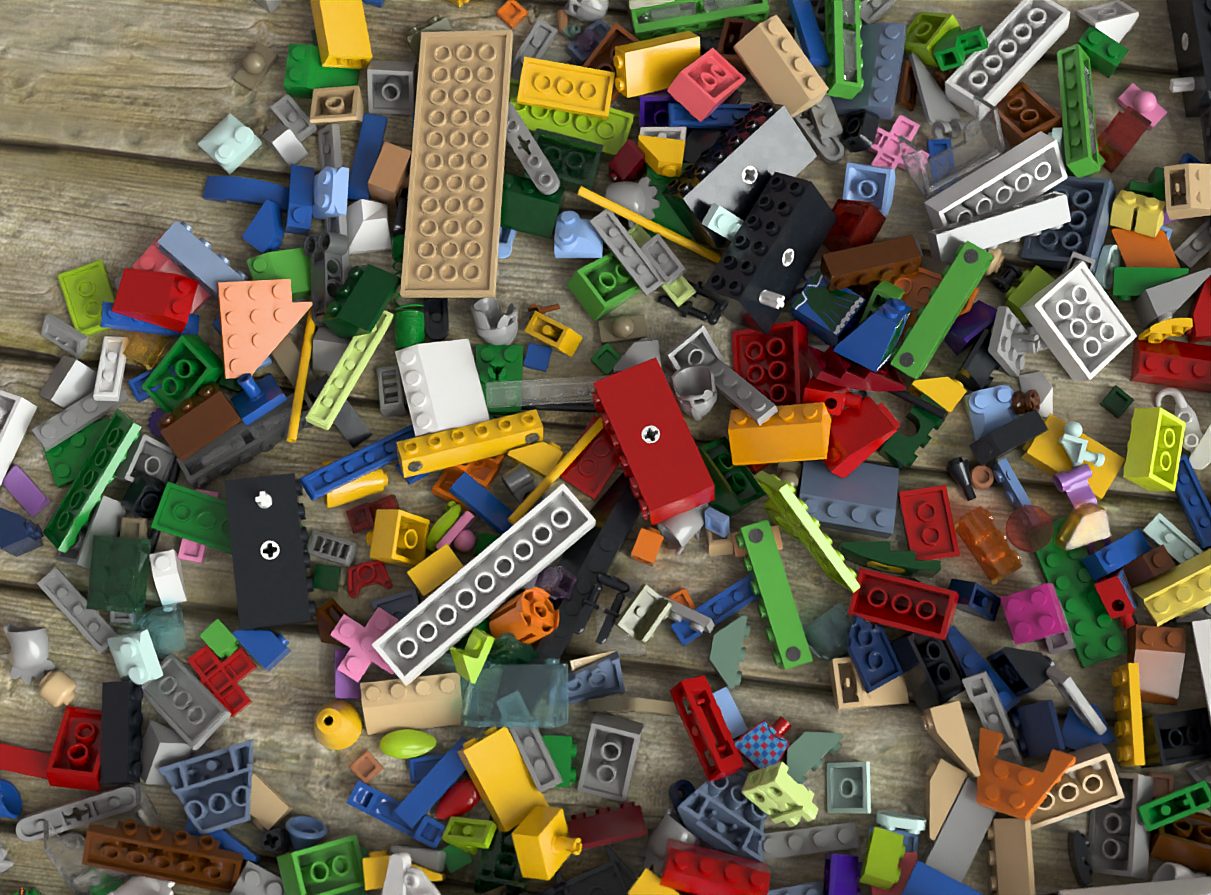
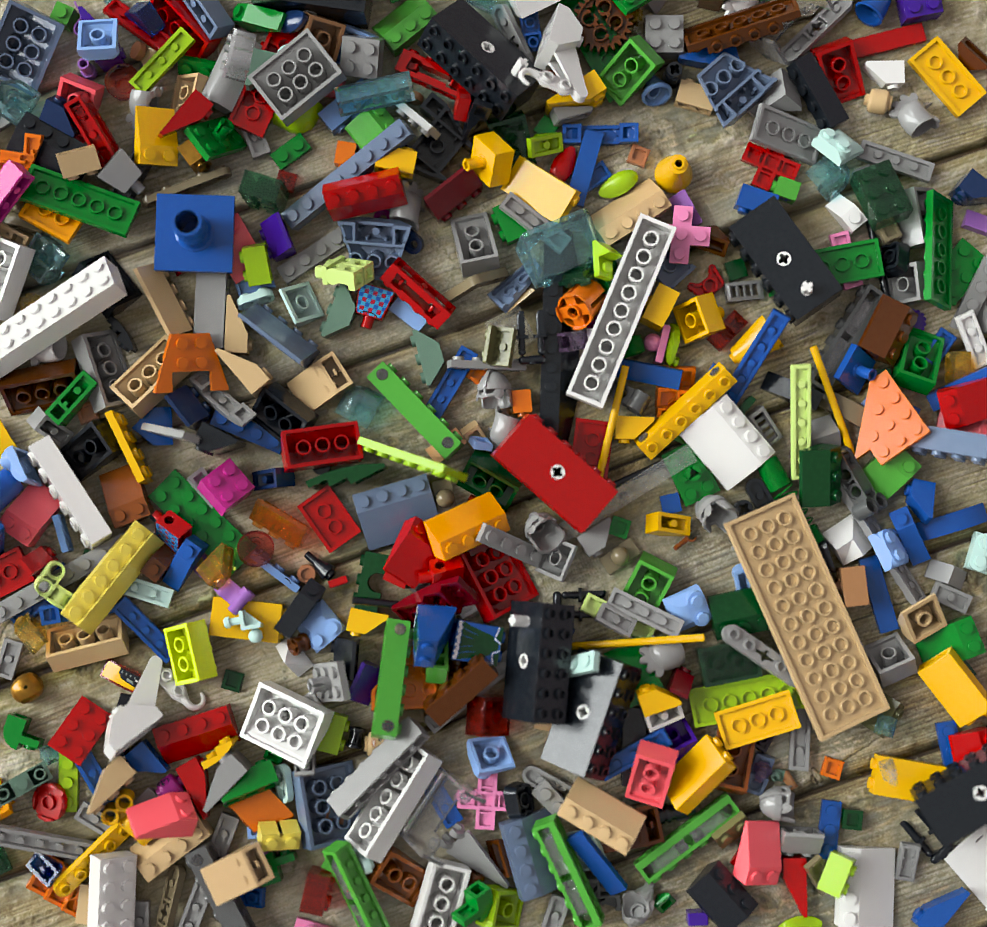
camera: 155 degrees right, 10 degrees up
dark blue tile [846,615,904,693] -> none
none -> sand blue slope [238,303,320,369]
none -> red tile [328,575,350,588]
none -> light grey helmet [476,369,513,409]
none -> black bush [733,500,753,517]
none -> dark green tile [738,396,756,414]
none -> white slope [862,60,905,91]
none -> clear light blue slope [873,714,898,738]

